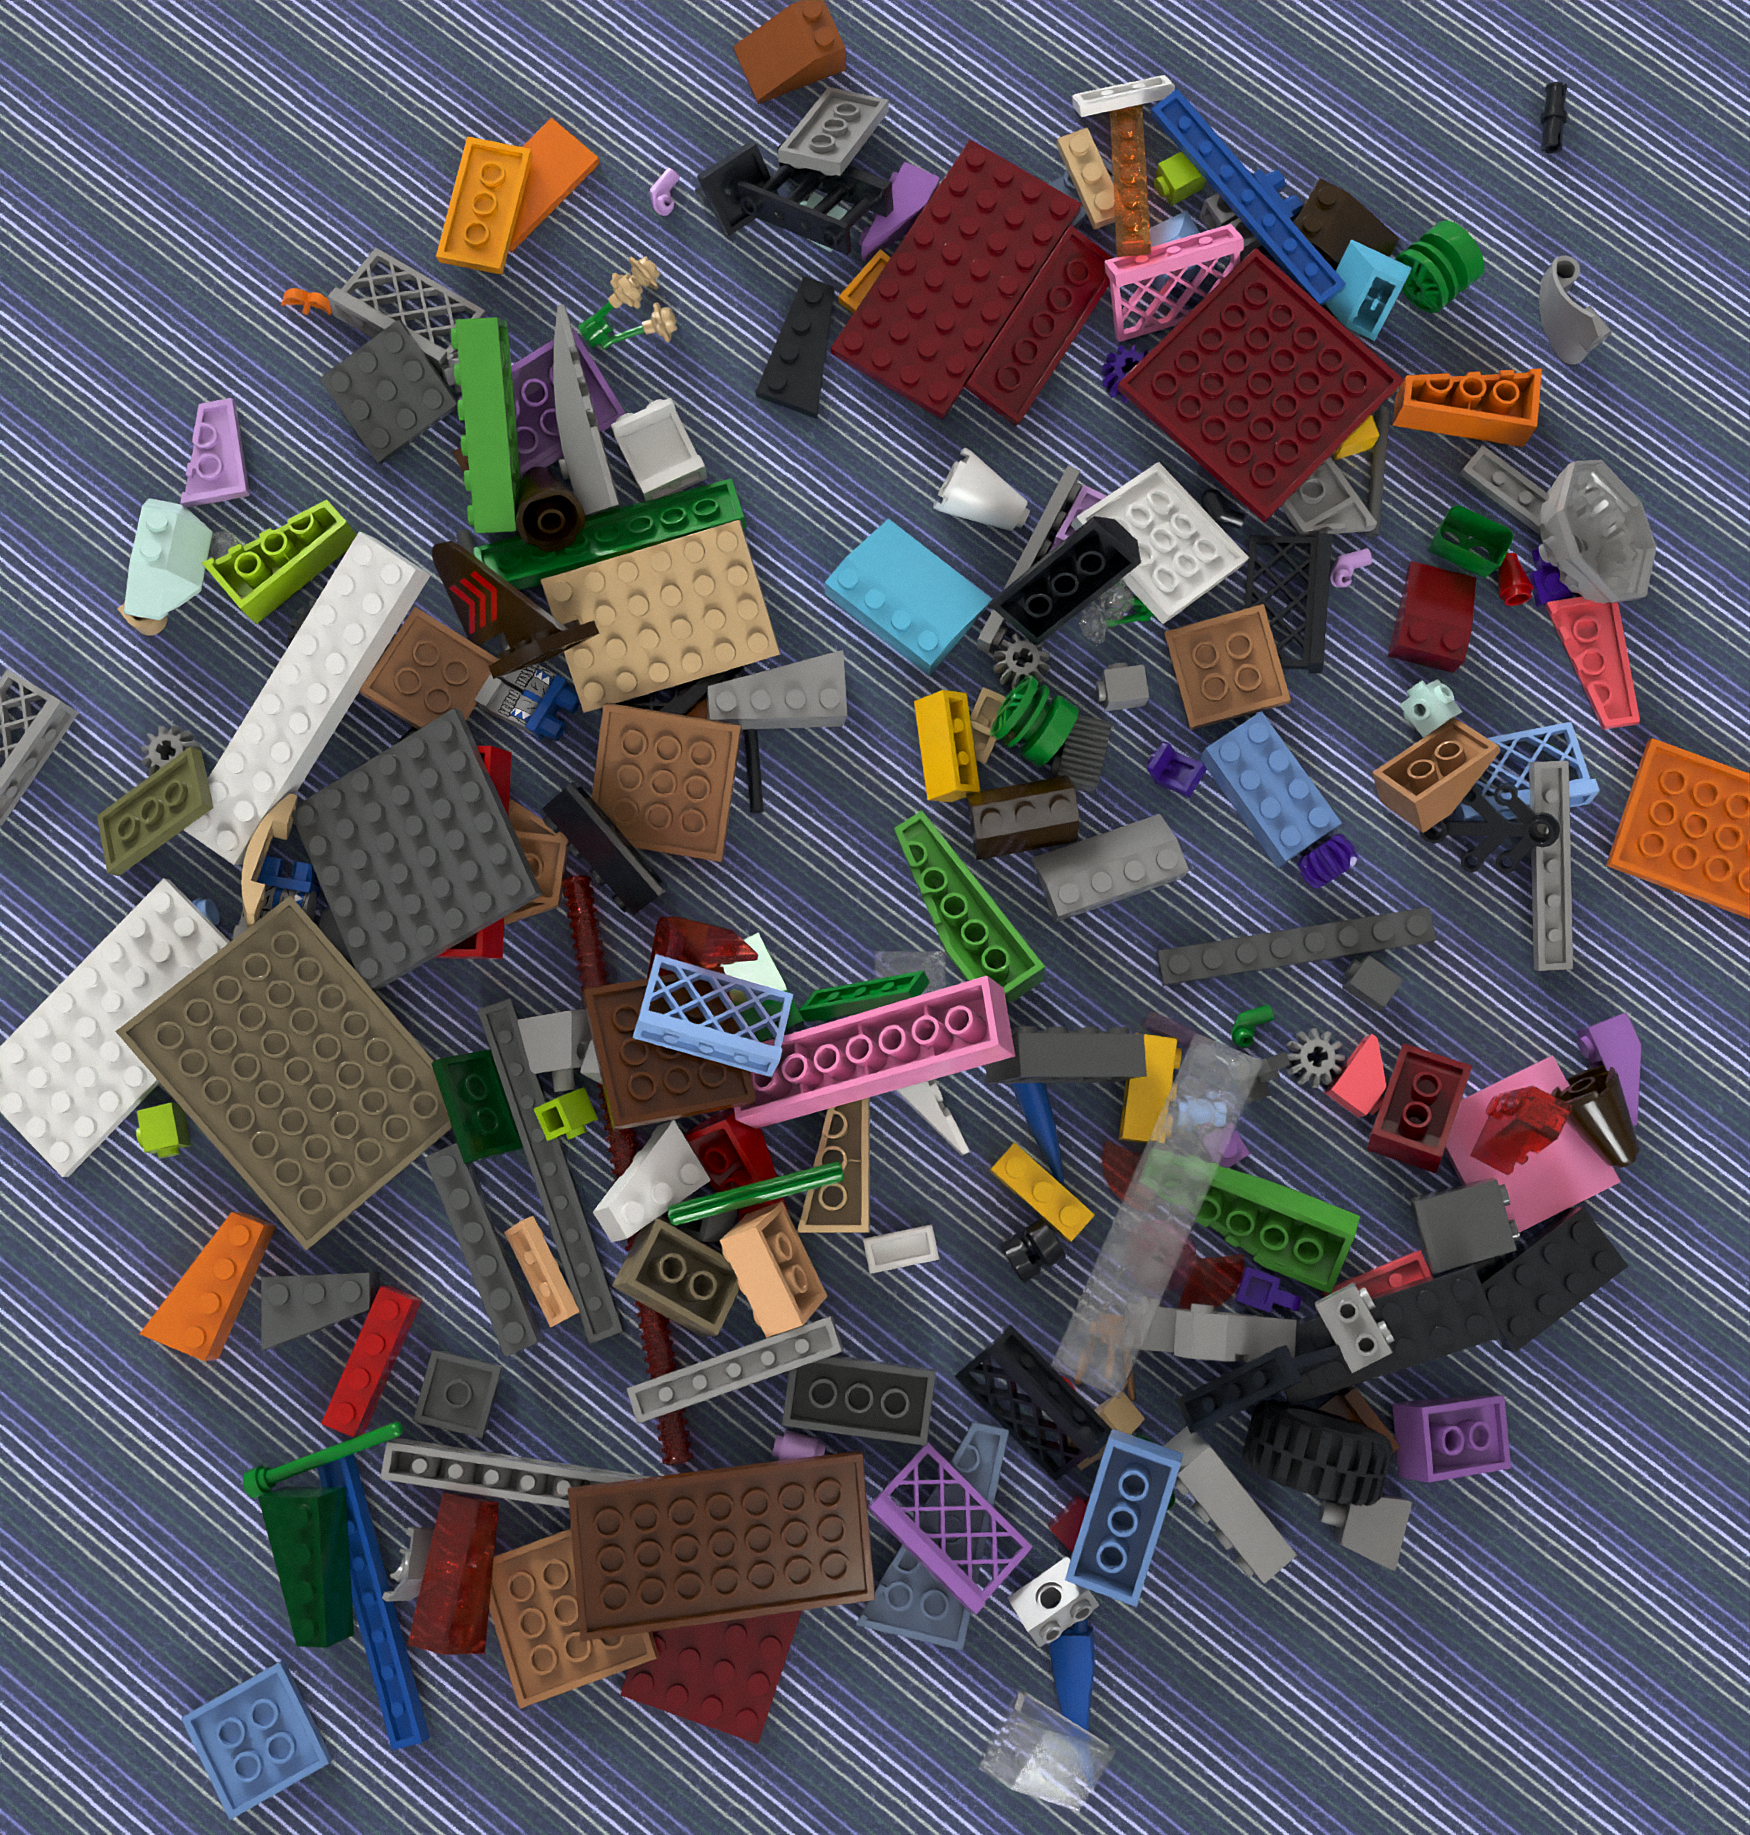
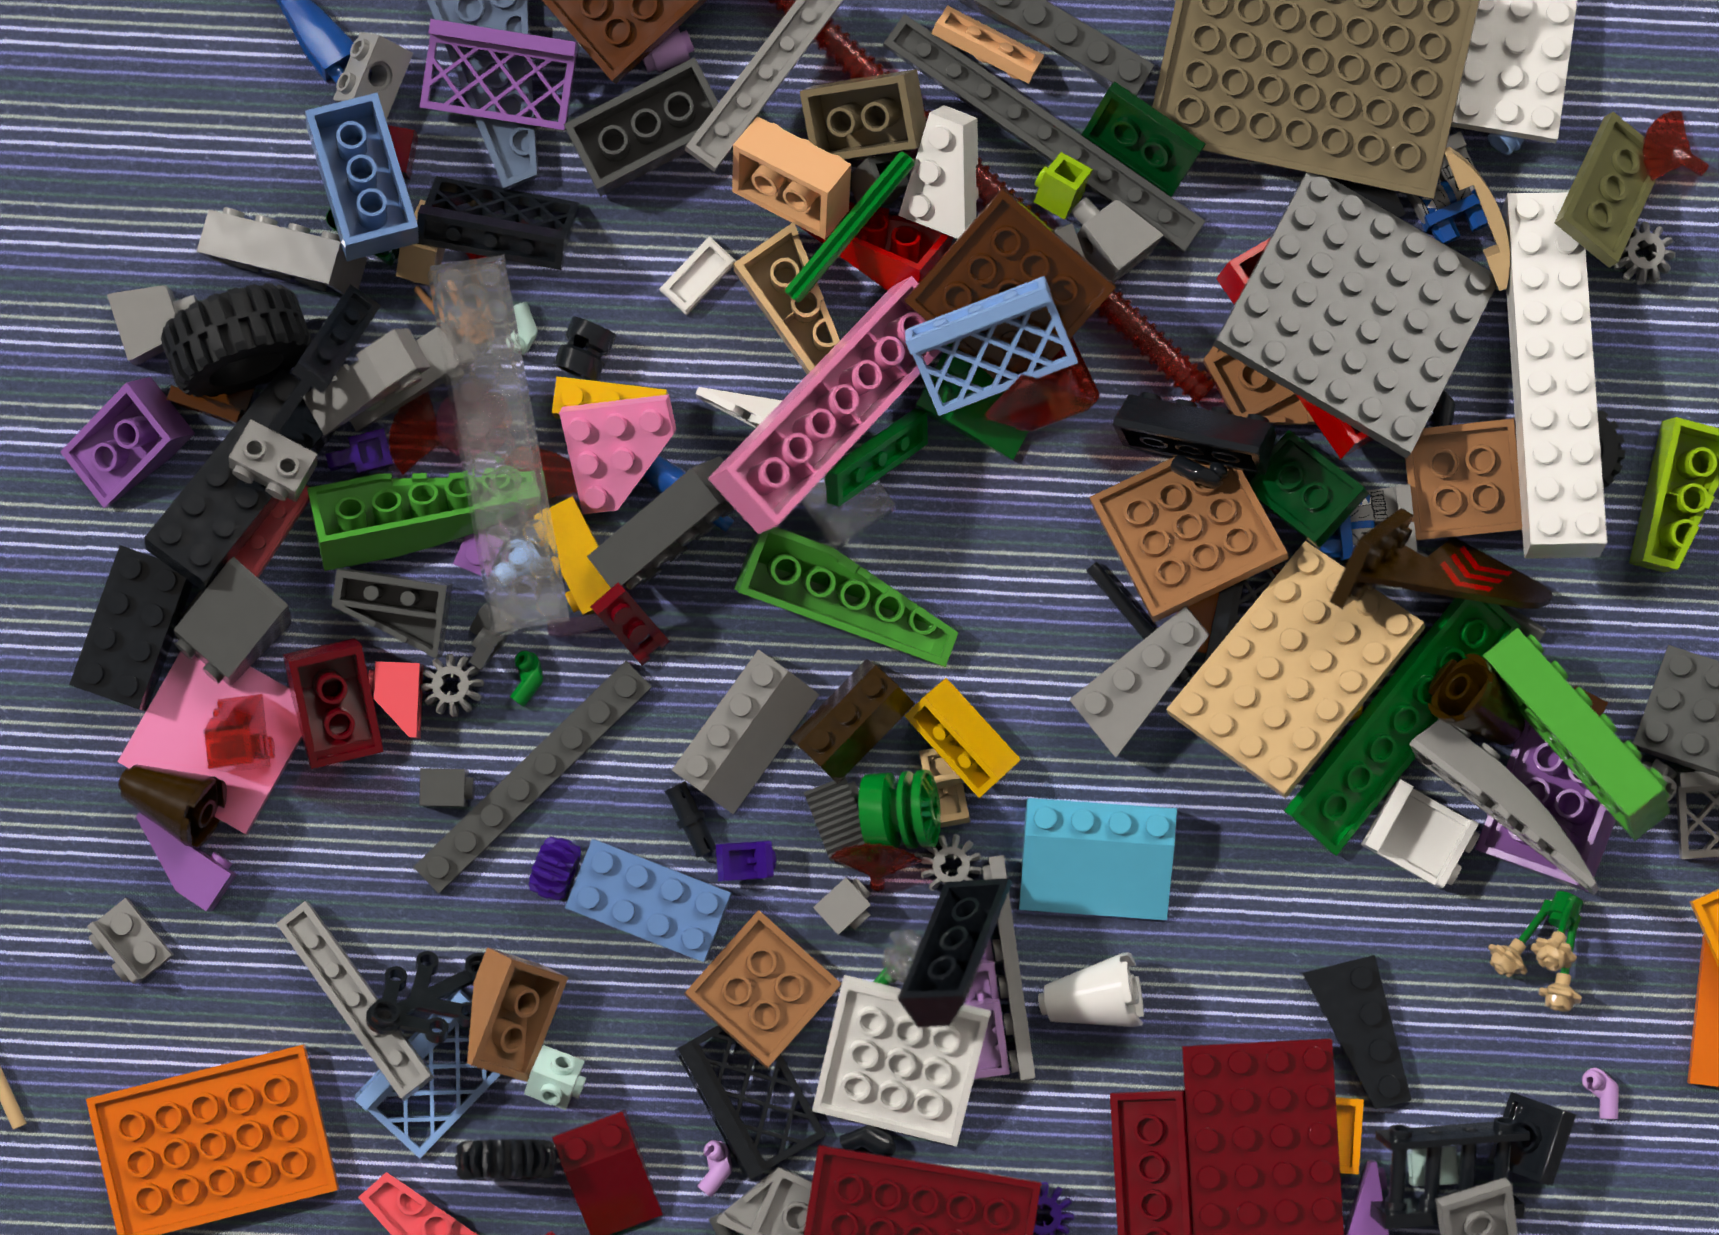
camera: 150 degrees right, 5 degrees up
none -> light grey bracket [87,898,174,984]
none -> dark grey wedge [332,568,453,659]
none -> black gear [455,1139,557,1181]
none -> light aqua arm [503,302,538,357]
none -> bright pink plate [559,394,677,514]
none -> dark red plate [590,582,670,666]
none -> black pin [664,781,716,858]
none -> clear red hand [830,843,922,891]
none -> black arm [1171,455,1228,488]
none -> dark green plate [1246,430,1369,549]
none -> clear red hand [1642,111,1709,181]

